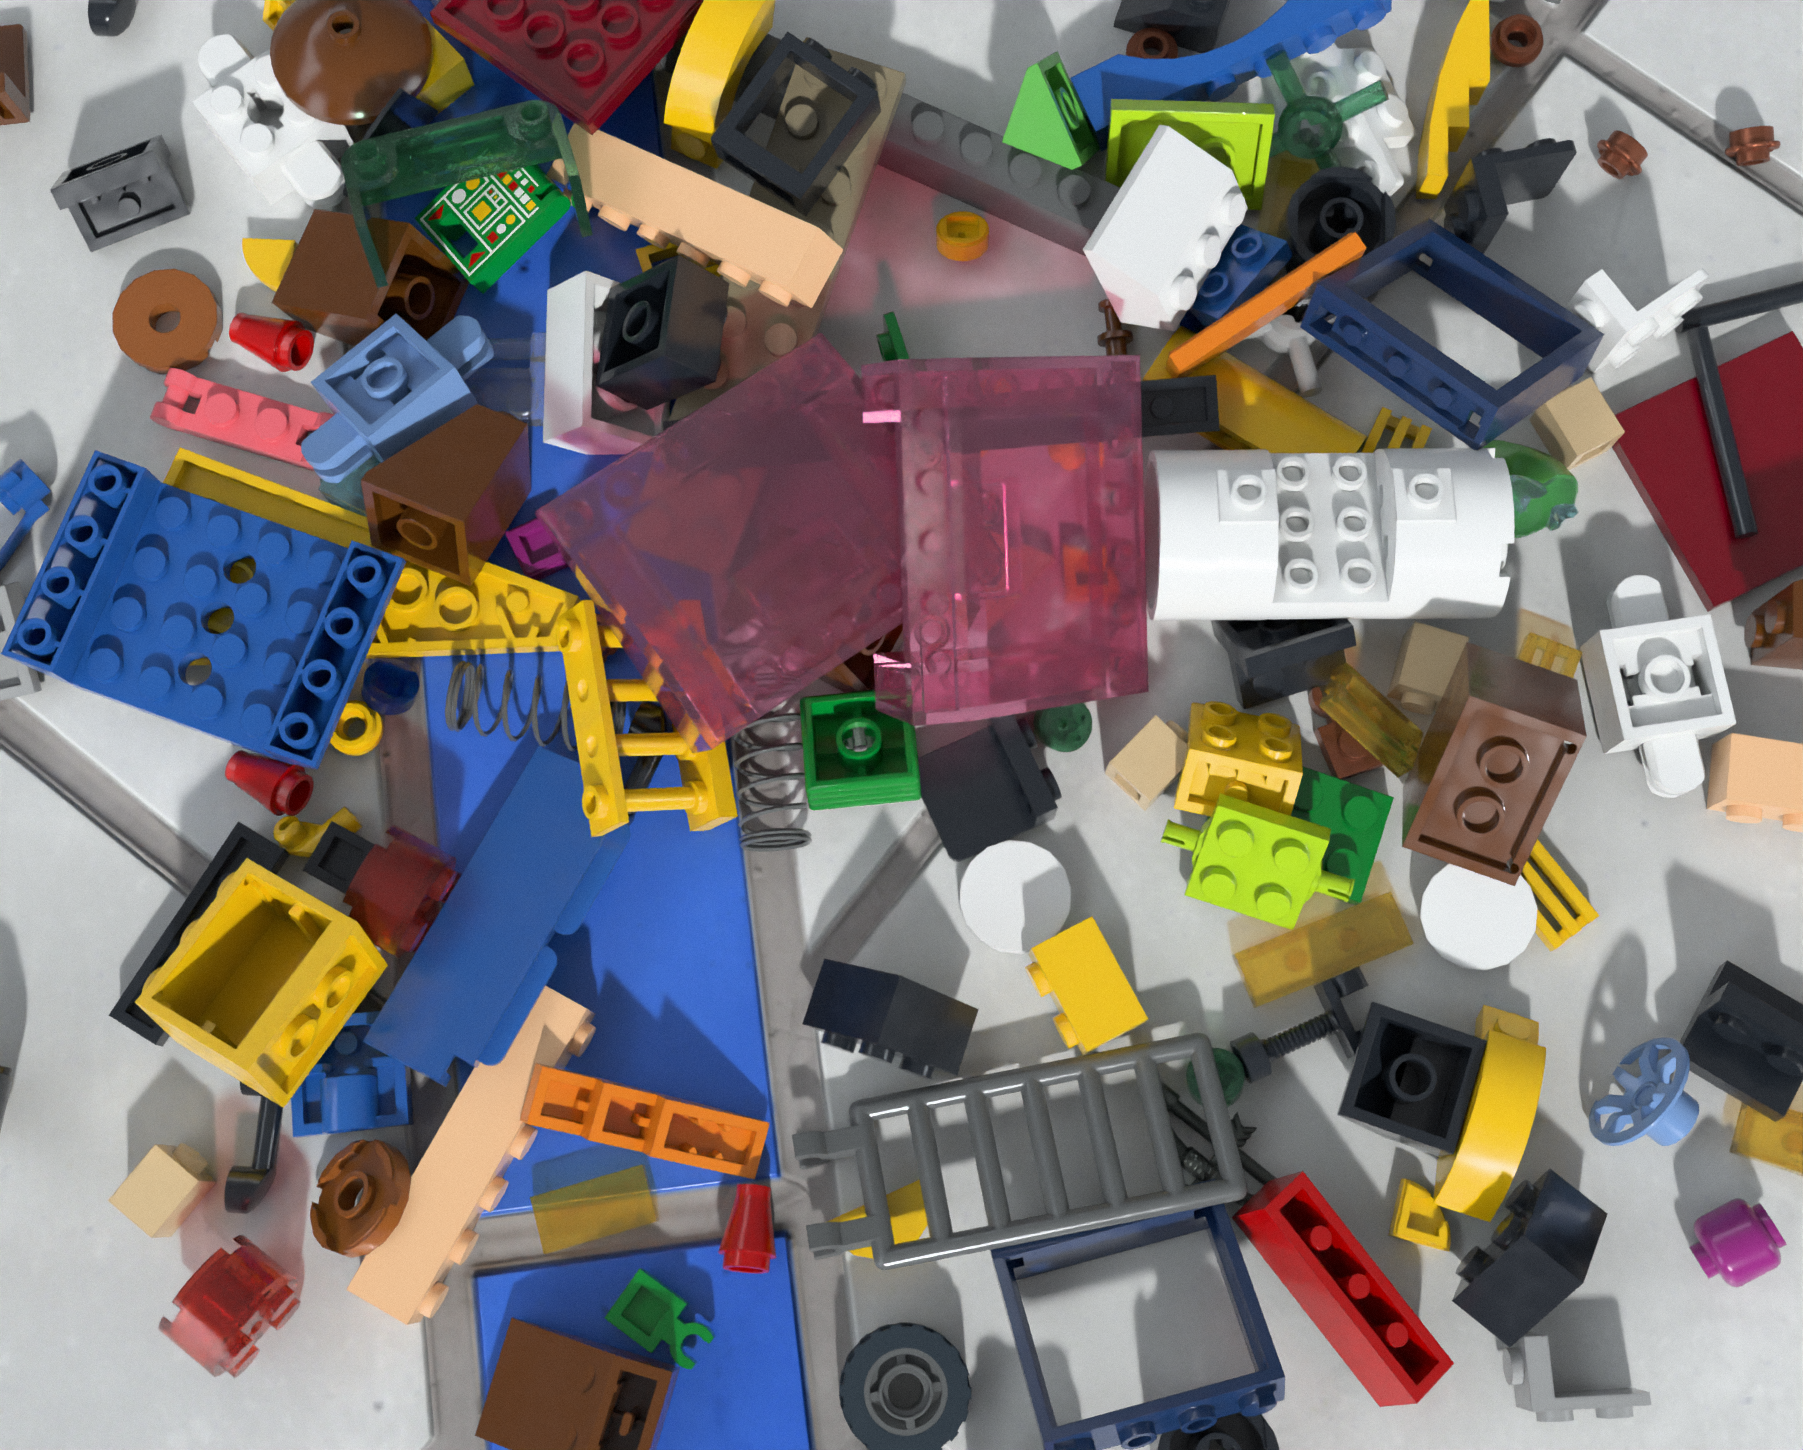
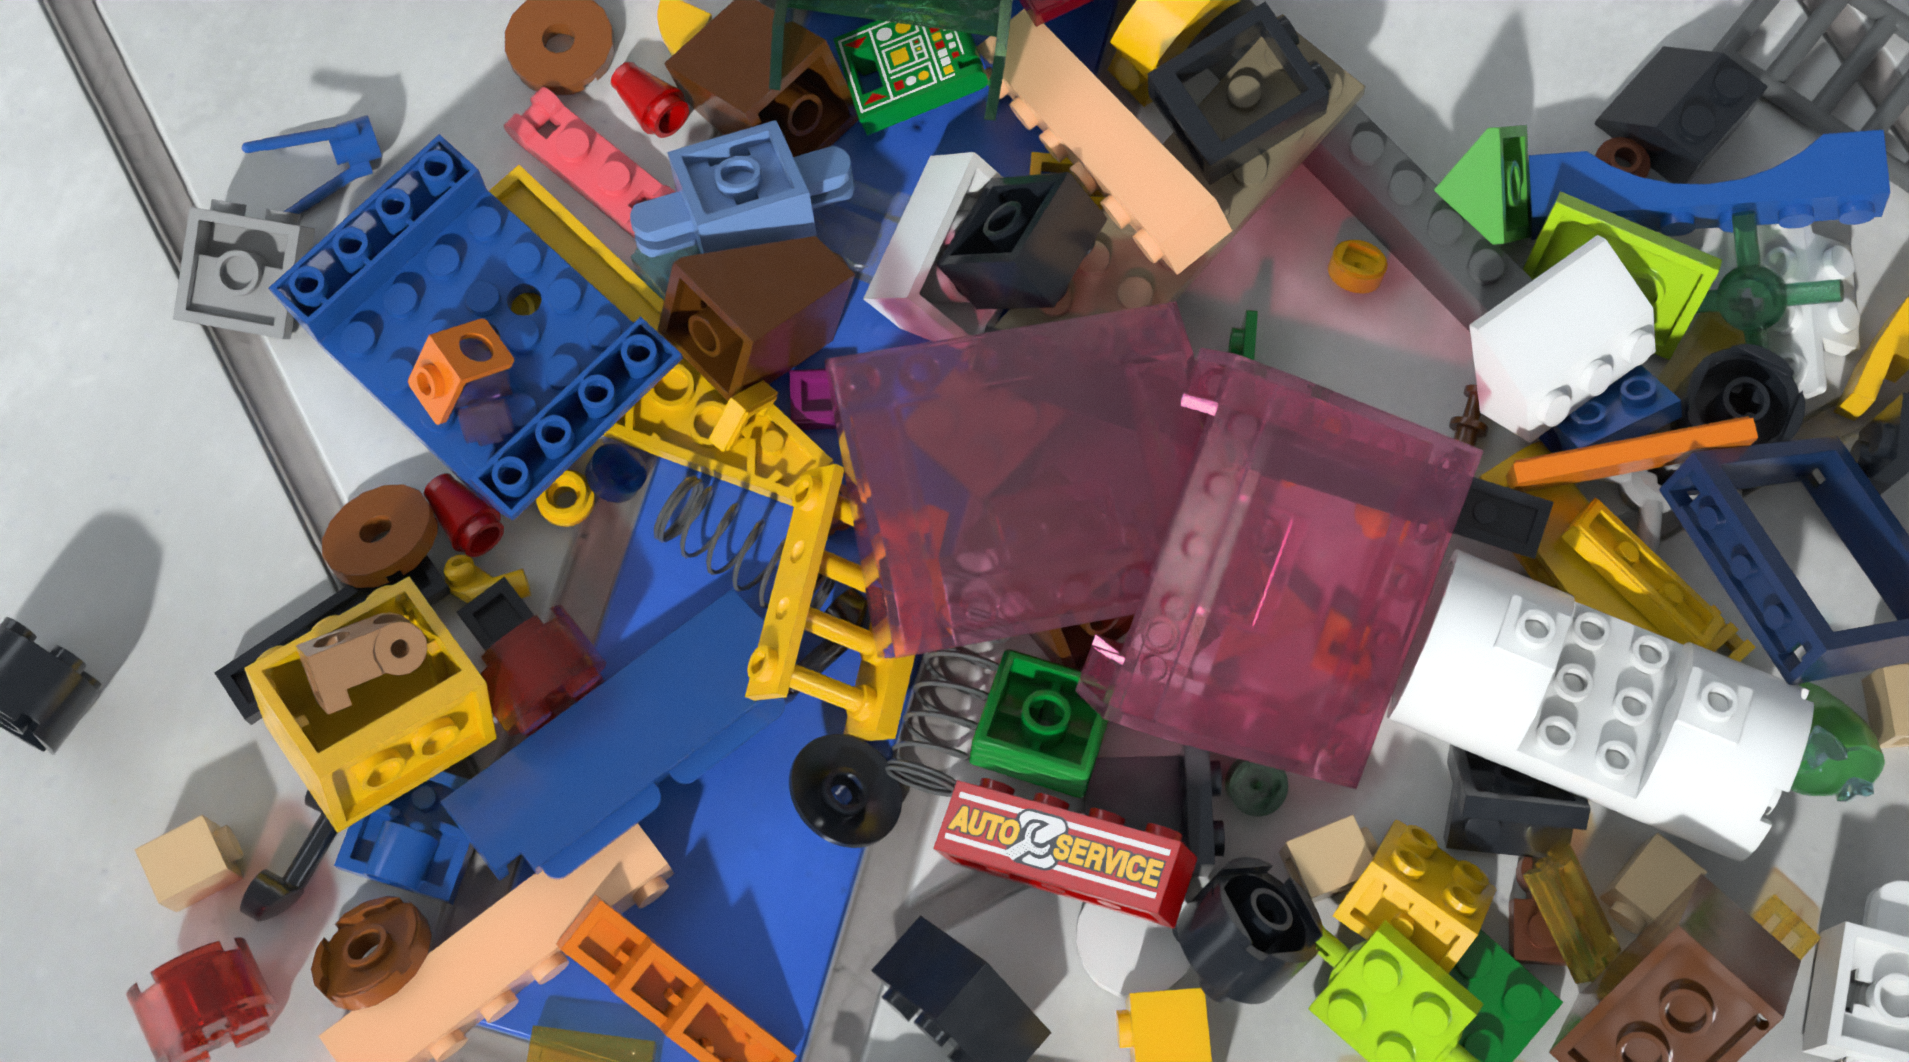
camera: 20 degrees right, 5 degrees down
none -> medium nougat leg [296,612,427,714]
none -> dark orange tile [322,484,438,588]
none -> orange bracket [408,318,514,425]
none -> clear purple plate [455,333,514,447]
none -> yellow tile [708,380,778,452]
none -> black dish [789,734,902,848]
none -> brick [933,778,1197,929]
none -> black brick [1172,857,1323,1004]
none -> yellow tile [1561,497,1725,649]

